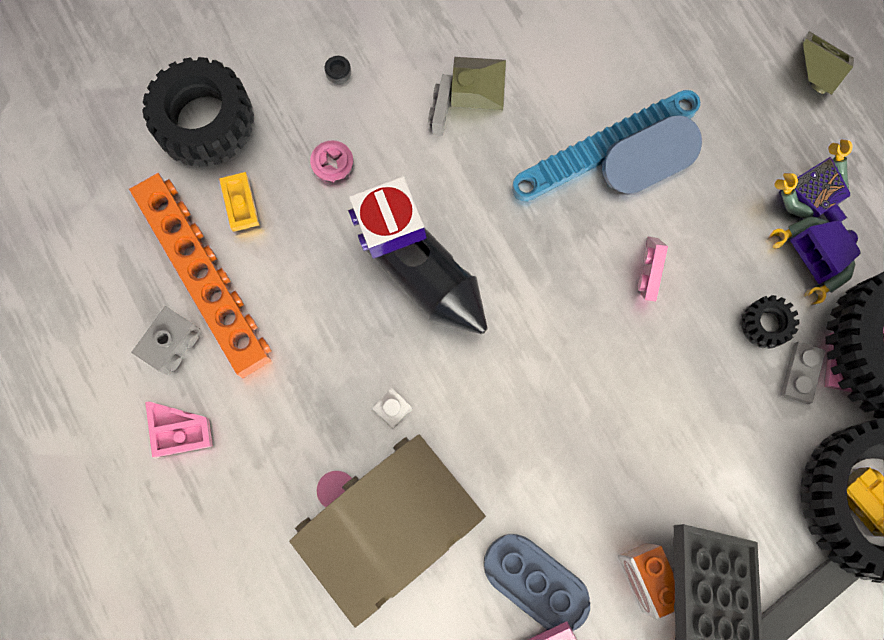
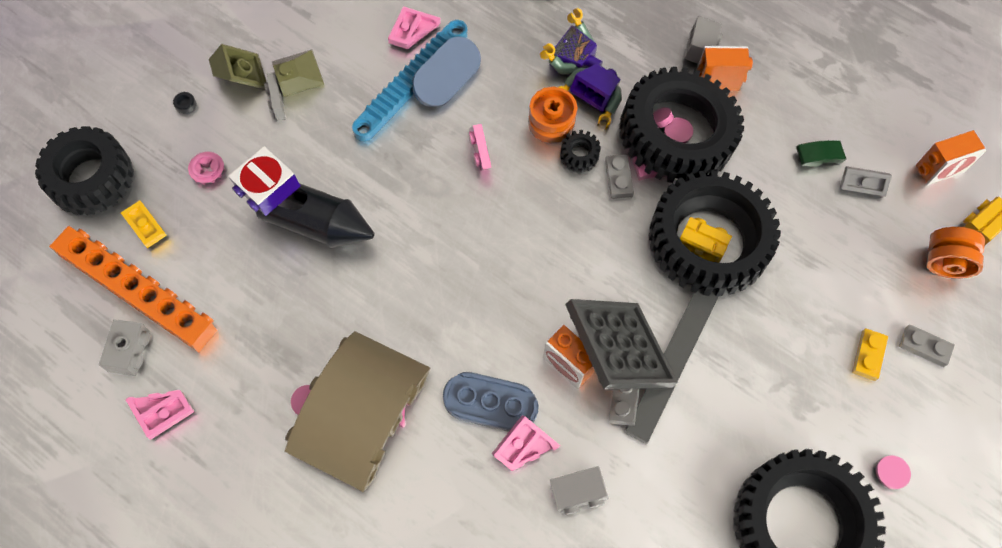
camera: 25 degrees left, 10 degrees down
white plate [372,388,413,429] -> none
none -> olive slope [209,44,267,89]
none -> bright pink wing [388,6,441,49]
none -> orange wheel [528,87,577,143]

